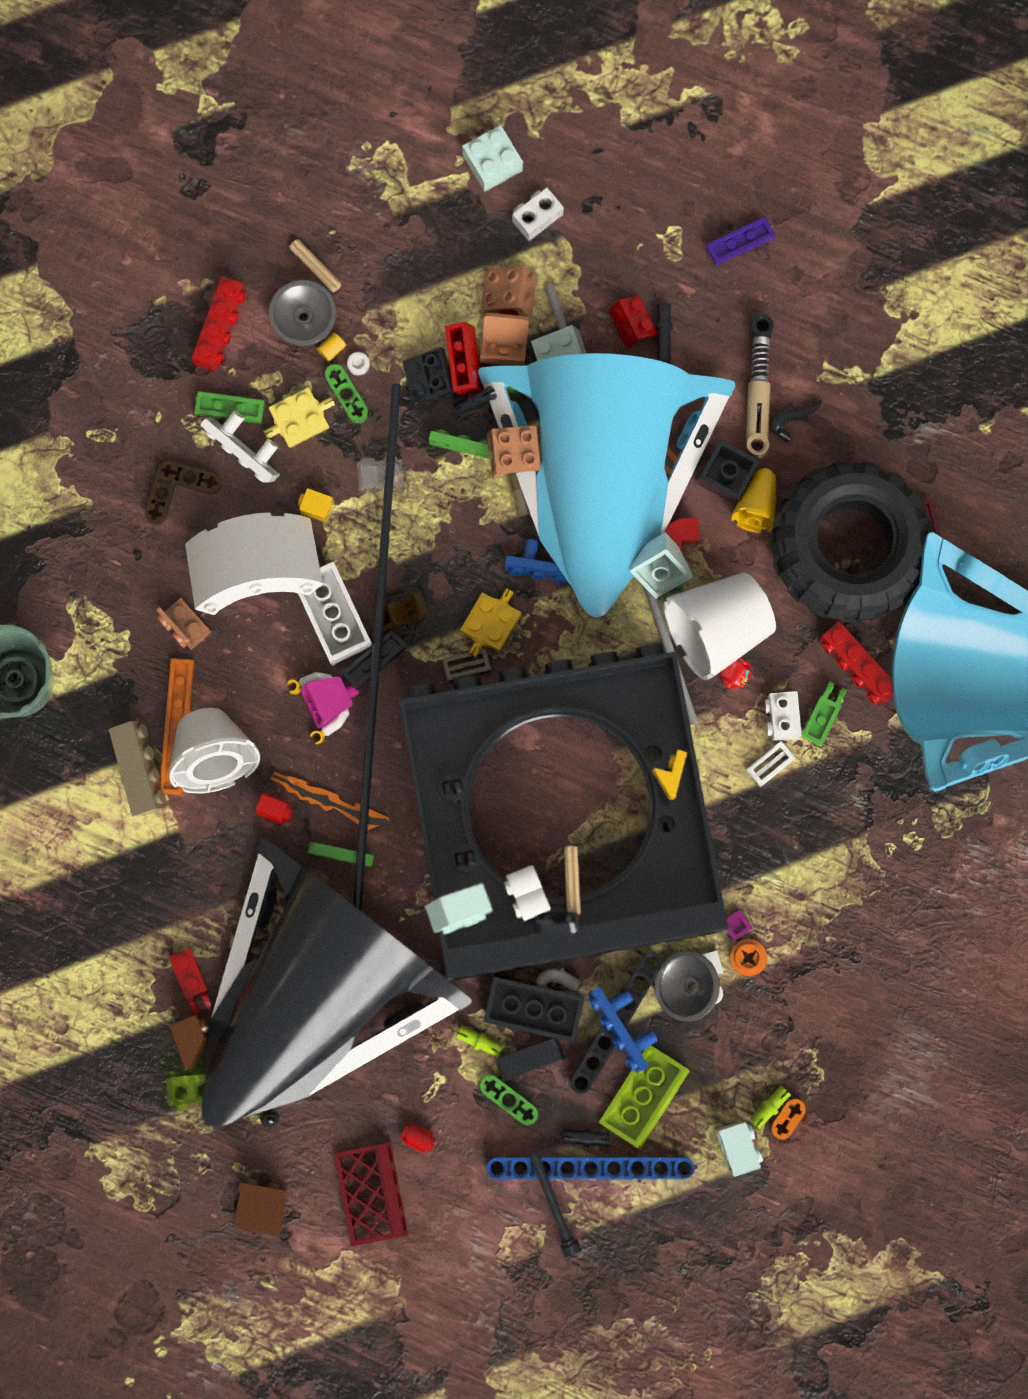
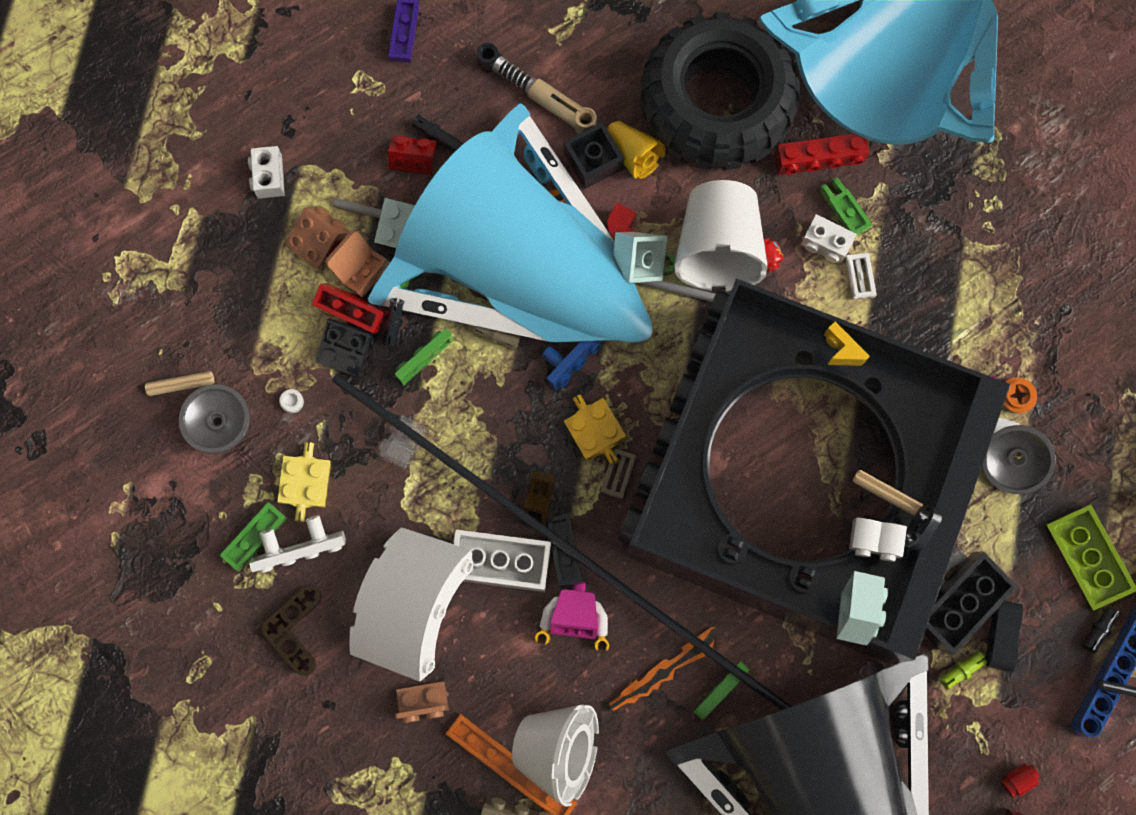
camera: 55 degrees left, 5 degrees down
red brick [192,276,246,372] -> none
red brick [255,792,294,825] -> none
yellow brick [297,488,334,523] -> none
yellow piece [316,332,346,362] -> none
bright green beam [325,364,368,424] -> none
light aqua brick [462,125,523,192] -> none
bright green beam [480,1075,538,1125] -> none
nougat bracket [487,426,541,479] -> none
black beam [570,952,662,1094] -> none
blue plate [587,986,657,1074] -> none
black piece [769,399,822,442] -> none

